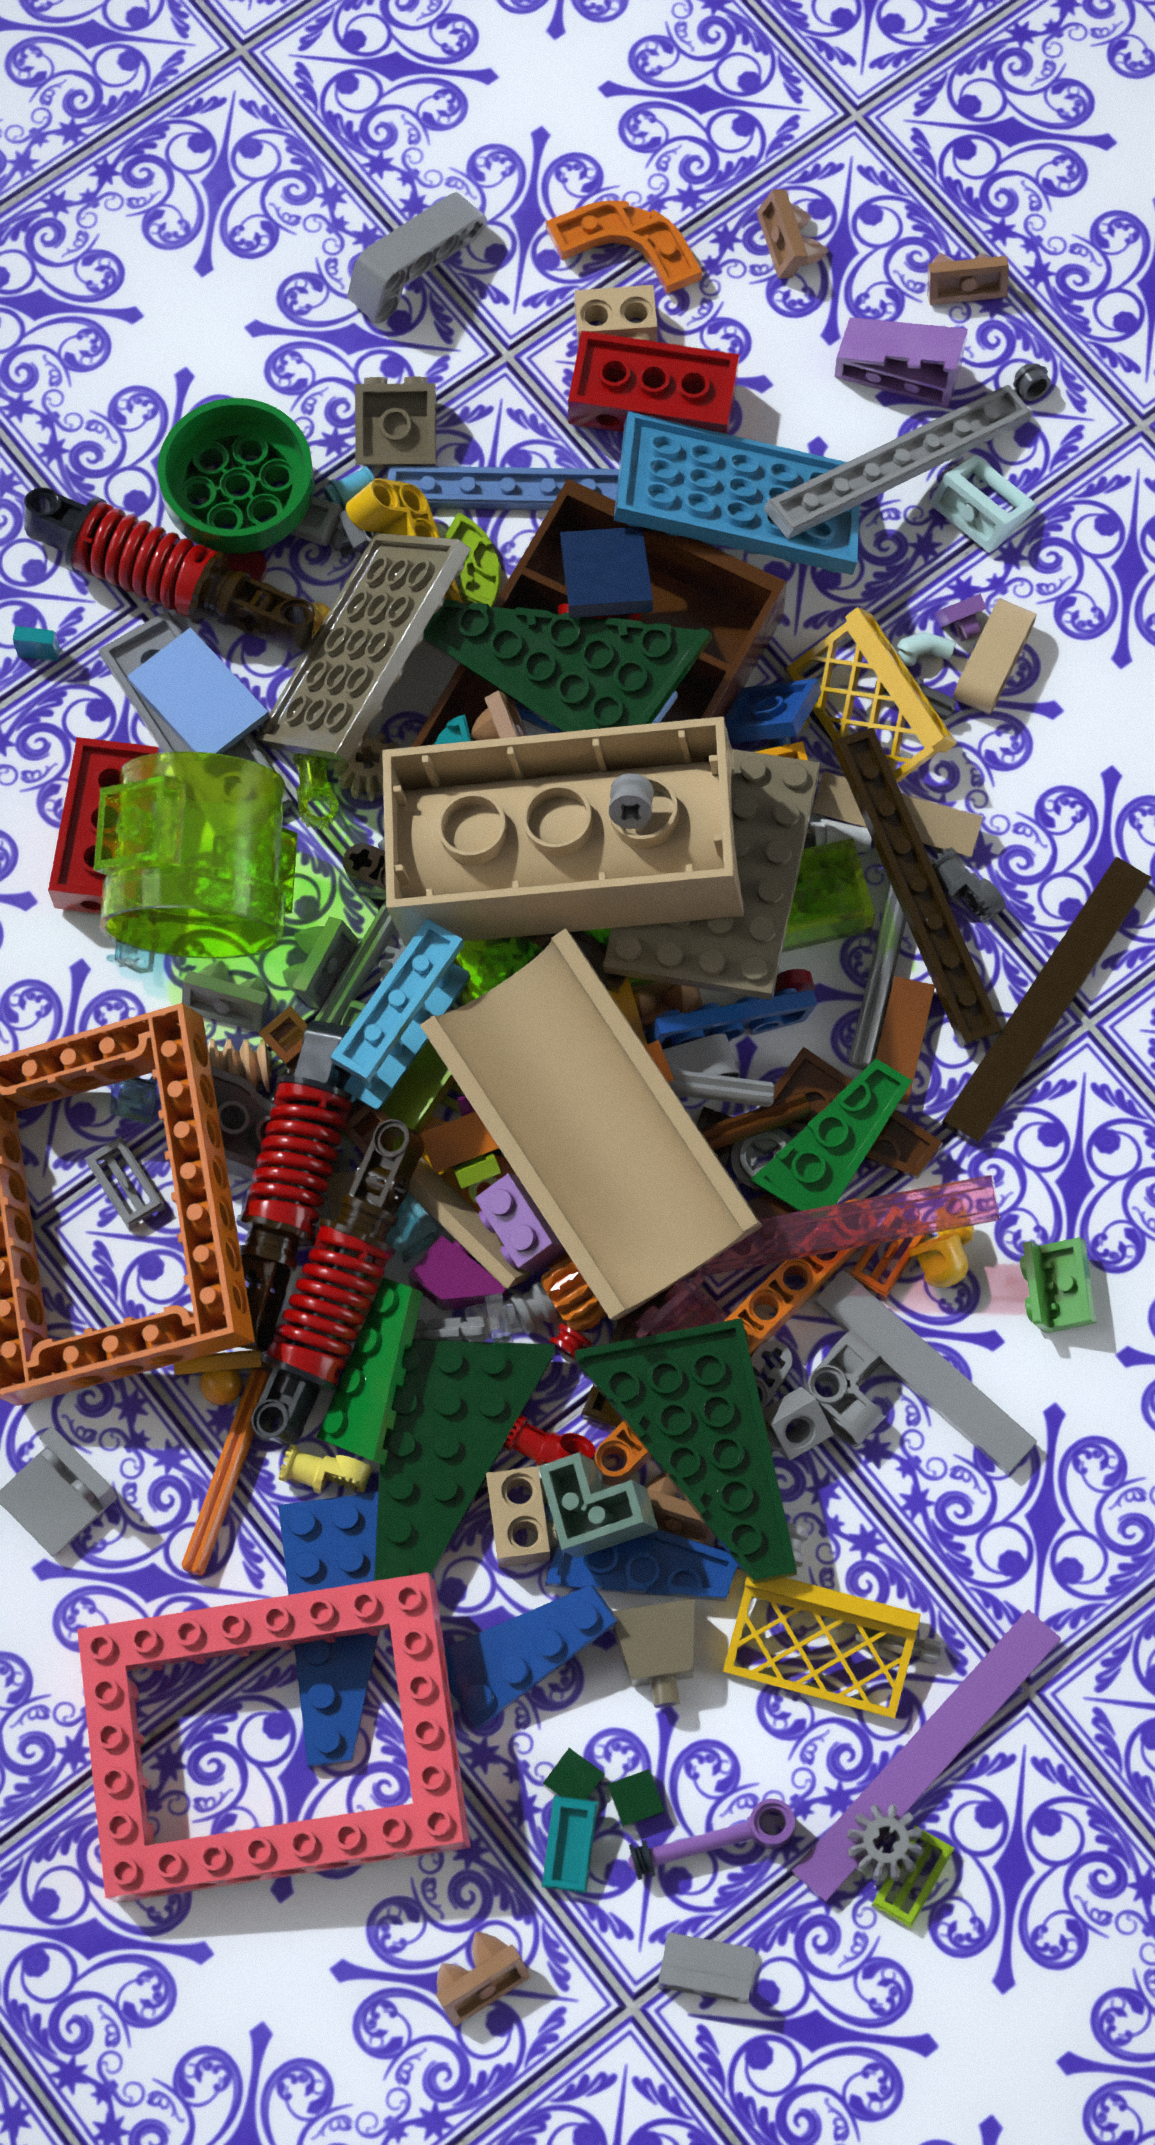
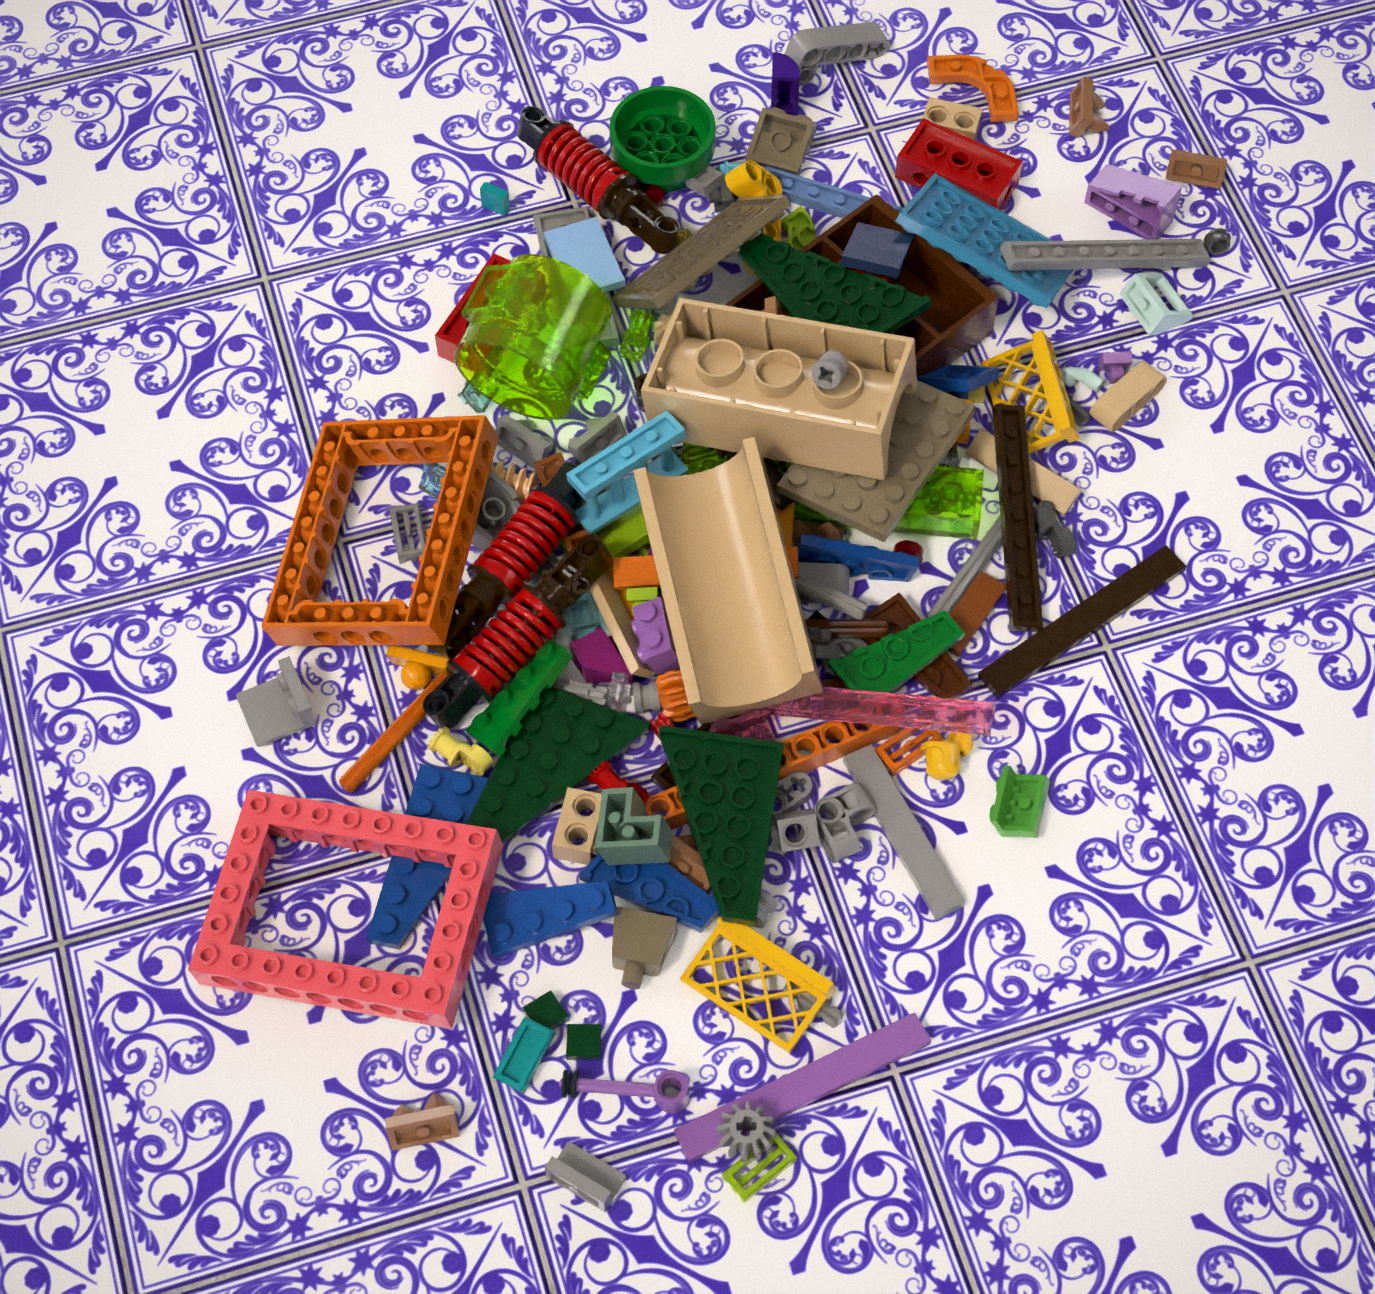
camera: 20 degrees right, 10 degrees down
none -> dark purple brick [771,52,800,115]
none -> dark grey tile [807,627,839,658]

